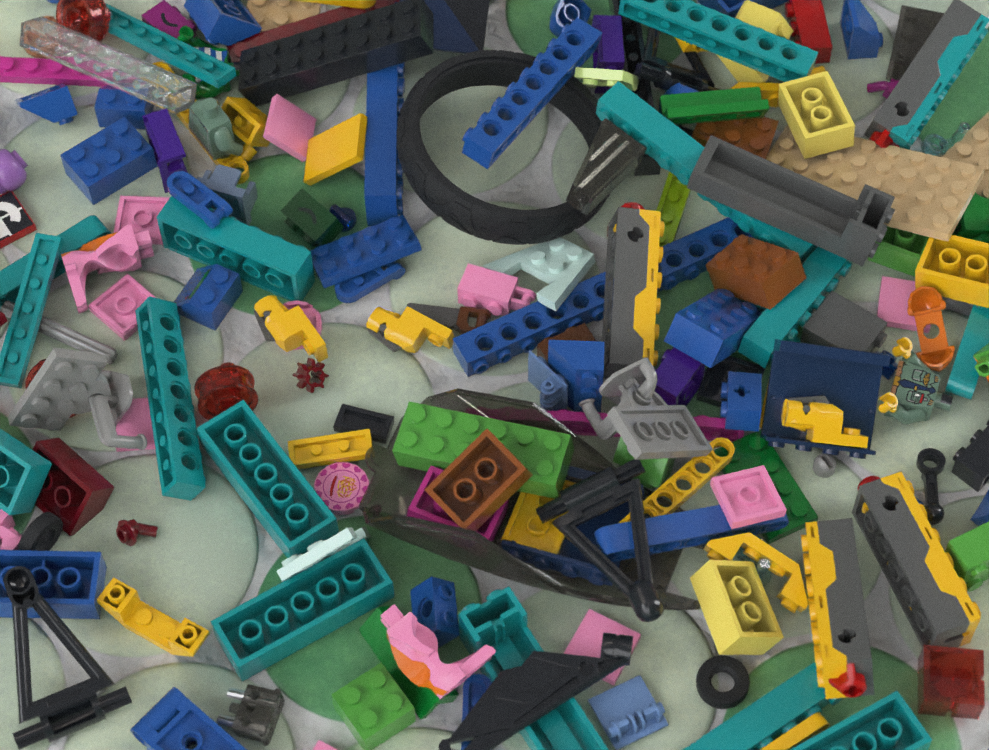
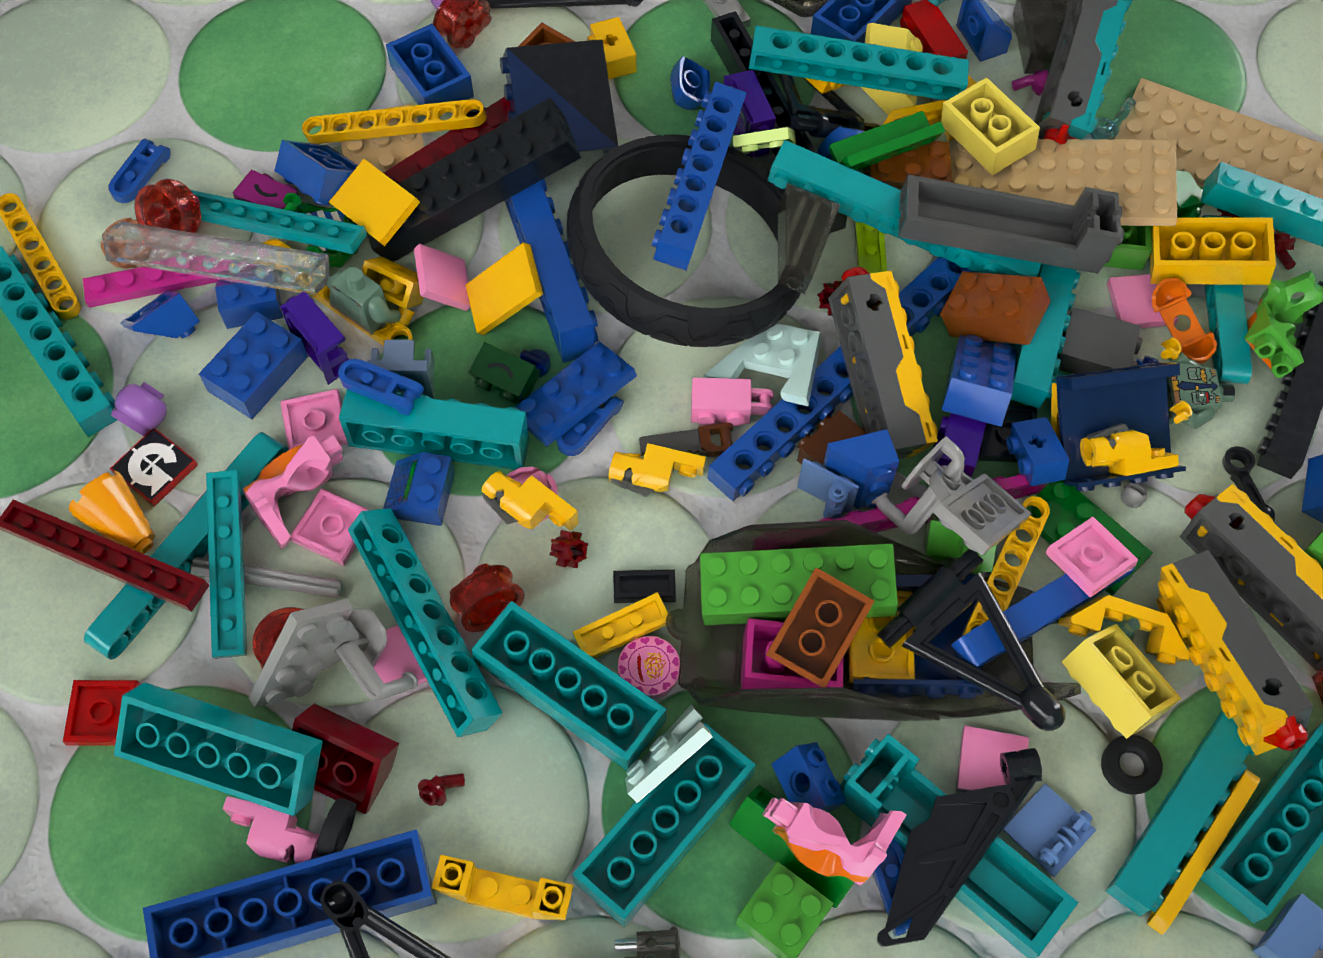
camera: 20 degrees left, 5 degrees up
none -> yellow tile [329,159,420,246]

